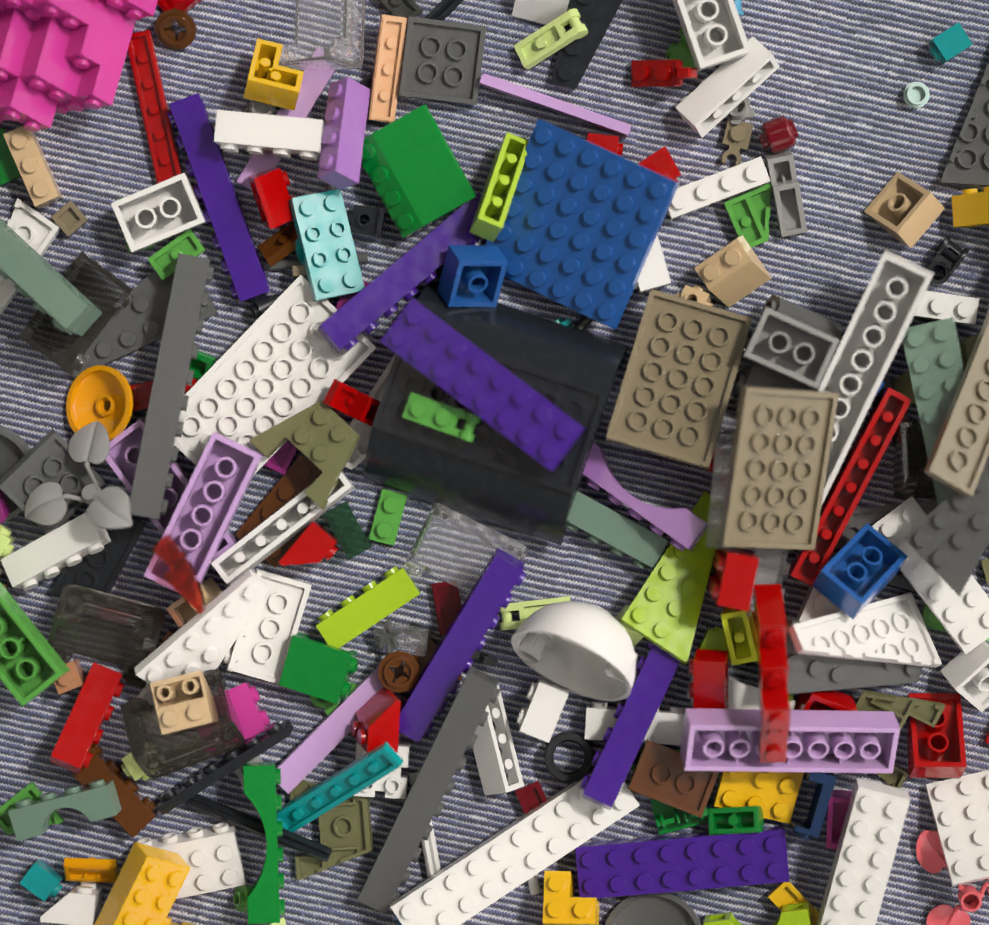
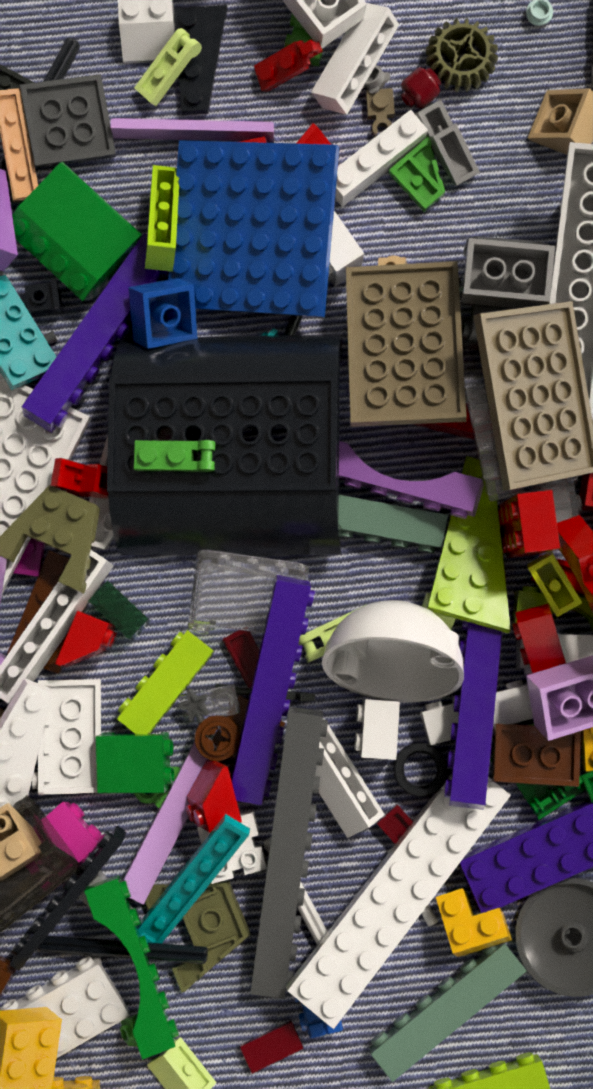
camera: 20 degrees left, 5 degrees down
bright green plate [369,489,408,546] -> none
dark purple brick [381,298,586,472] -> none
tan slope [694,235,772,307] -> none
none -> olive gear [425,17,498,92]

